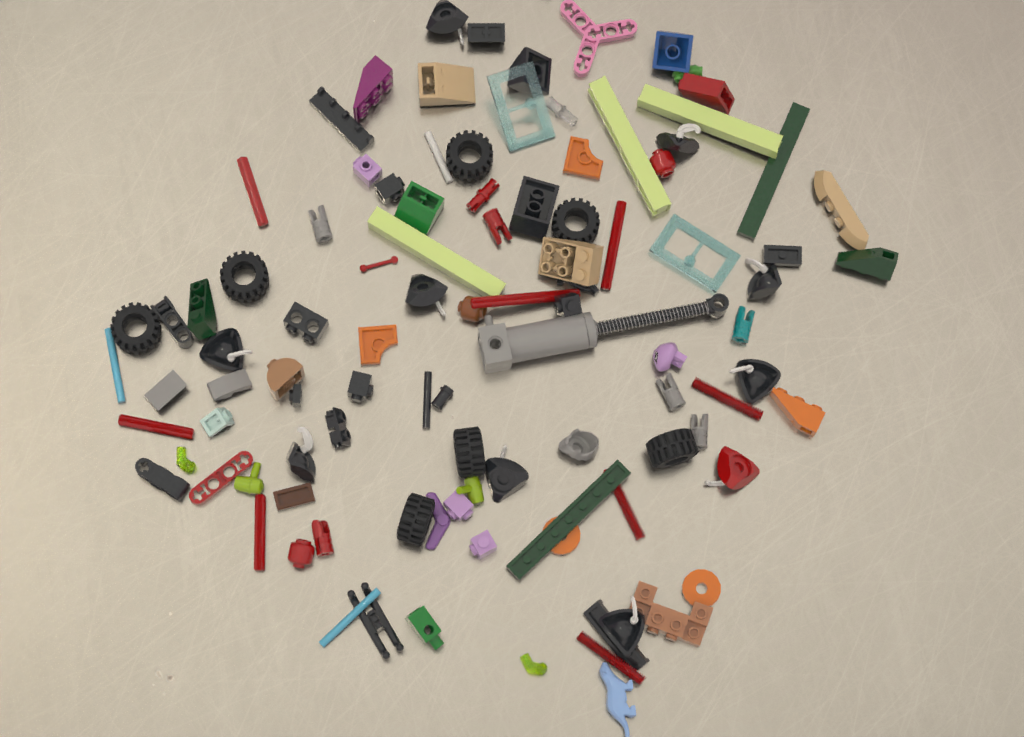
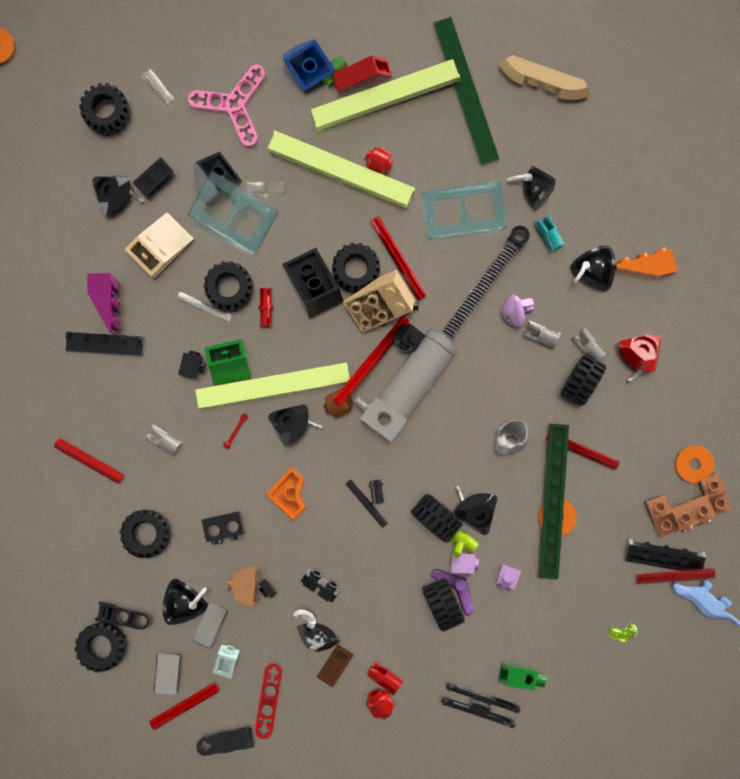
camera: 30 degrees left, 10 degrees up
medium azure bar [104,328,125,403] -> none
clear neon green arm [176,447,196,473] -> none
dark green slope [187,278,217,340] -> none
lime piece [234,462,264,494] -> none
red axle [254,494,266,571] -> none
medium azure bar [319,588,381,647] -> none
black brick [347,371,374,402] -> none
lavender brick [353,154,382,187] -> none
red hinge [482,208,513,245] -> none
orange tile [563,136,603,180] -> none
black hat [598,596,645,655] -> none
black hat [656,123,701,153] -> none
red axle [691,377,763,421] -> none
black plate [763,245,802,267] -> none
dark green slope [836,247,899,281] -> none

